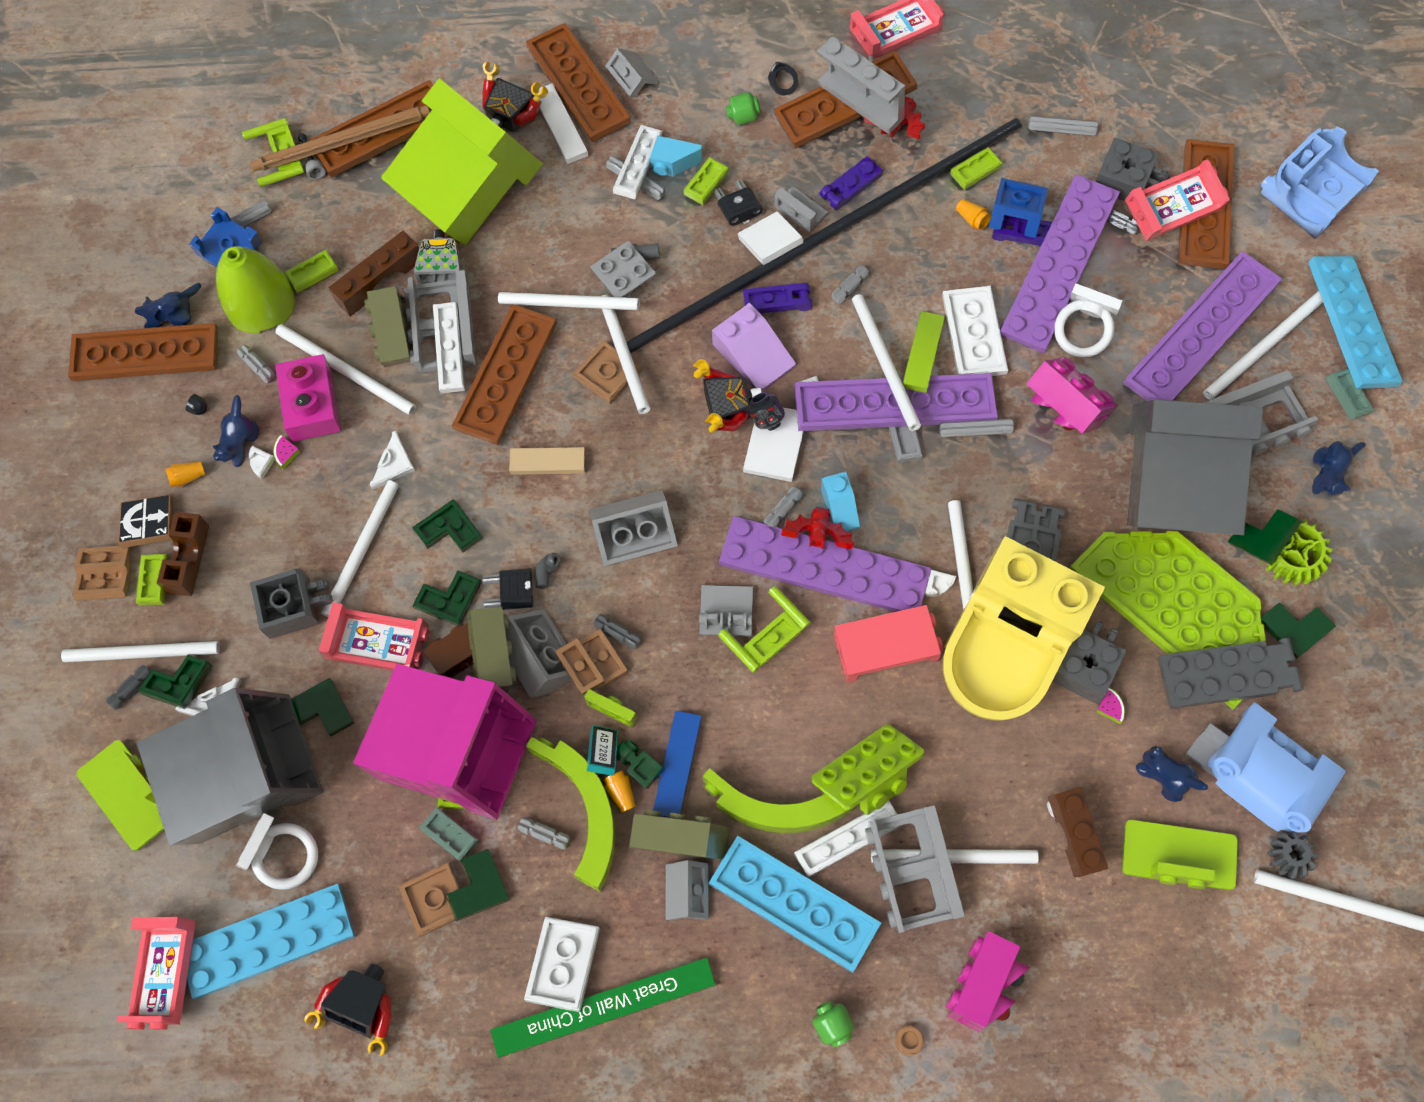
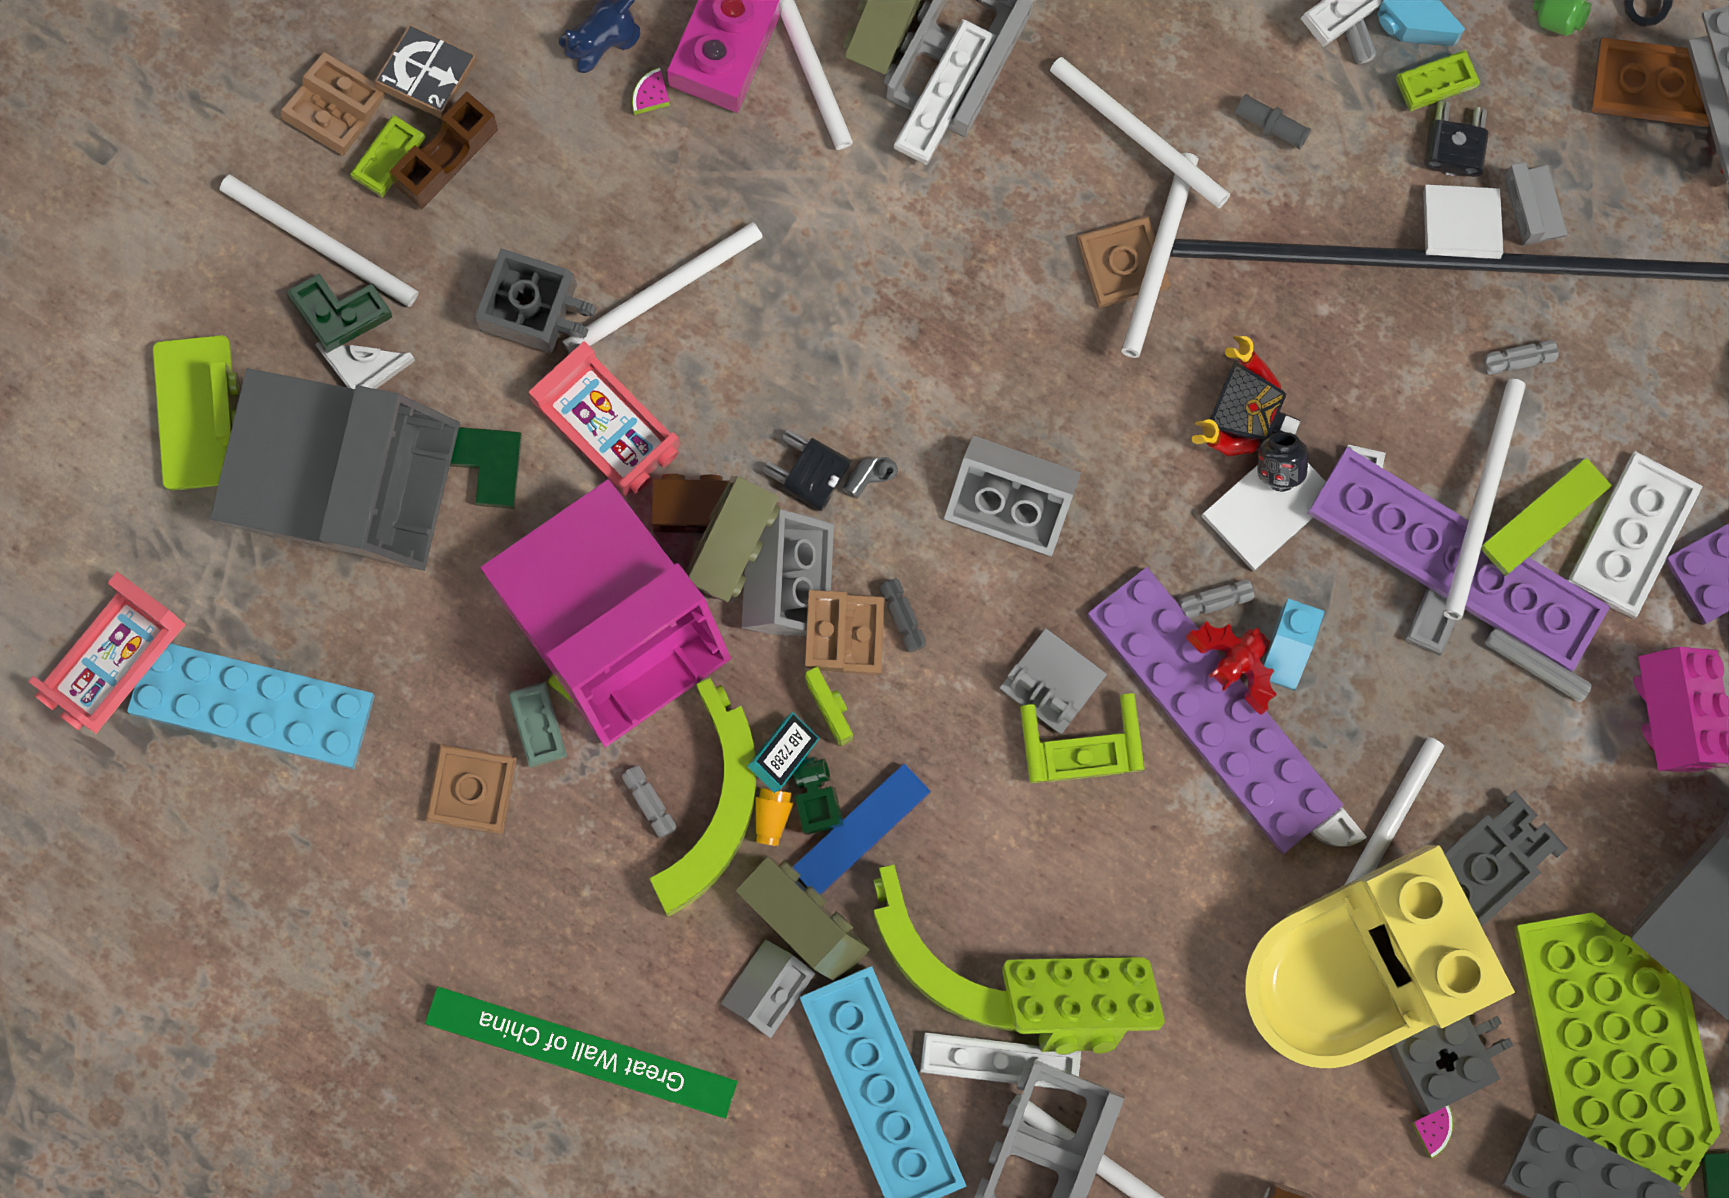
camera: 25 degrees right, 10 degrees up
dark grey axle [106,664,151,710] -> none
light orange cone [165,461,205,488] -> none
white tile [235,813,318,890] -> none
white tile [249,446,275,480] -> none
black torso [304,964,392,1056] -> none
white tile [370,431,415,490] -> none
dark green tile [412,499,483,553] -> none
dark green tile [412,570,482,626] -> none
dark green tile [446,849,509,922] -> none
dark orange plate [452,304,557,445] -> none
tan tile [509,447,585,475] -> none
white tile [524,917,600,1012] -> none
light grey hinge [590,241,656,298] -> none
lavender slope [712,303,796,392] -> none
dark purple plate [743,283,813,313] -> none
dark purple plate [819,156,883,210] -> none
coral panel [834,605,943,683] -> none

